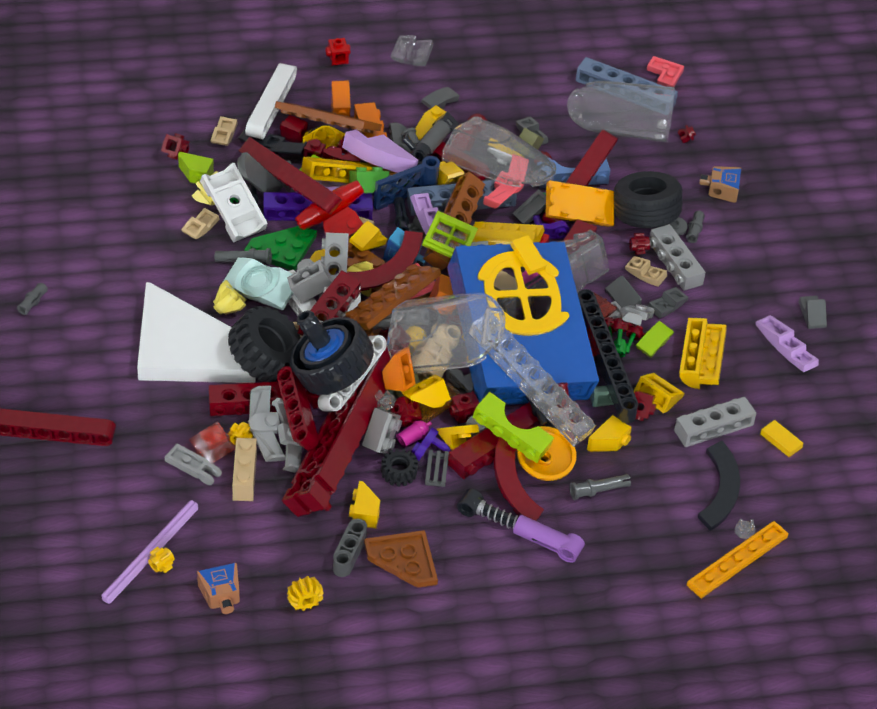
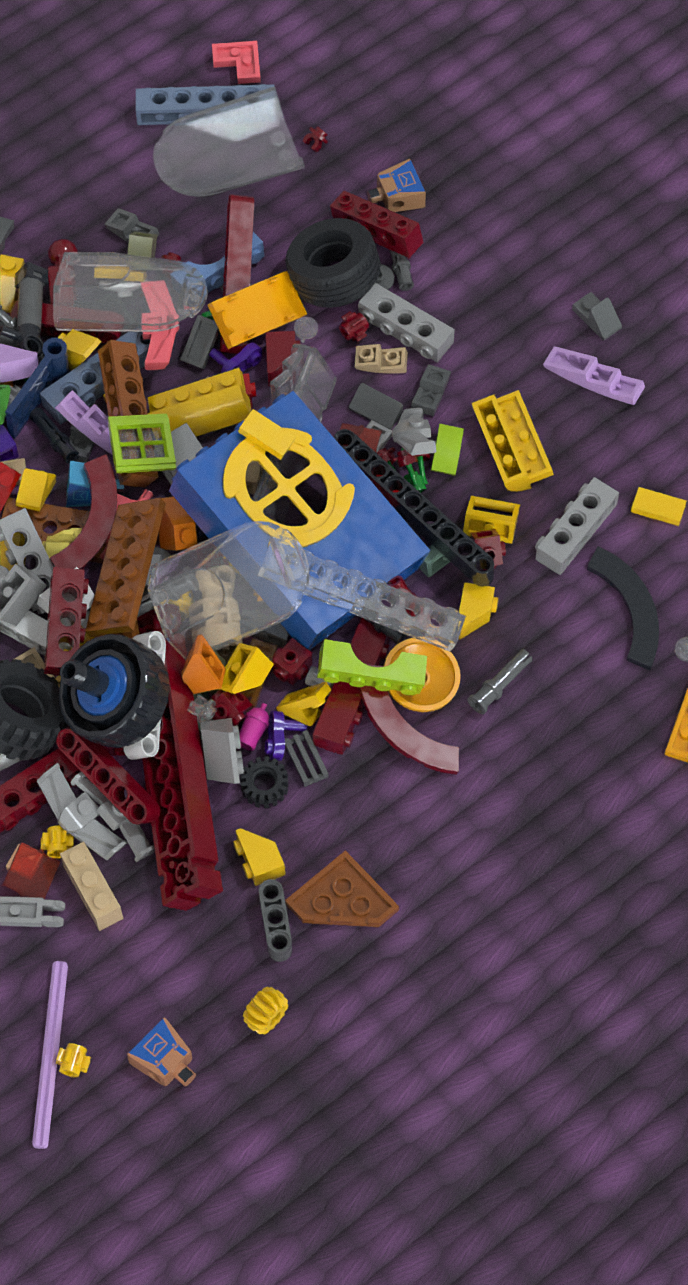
camera: 25 degrees left, 15 degrees up
piece [457,488,585,563] -> none
none -> clear plate [294,317,318,343]
none -> dark red brick [330,191,424,258]

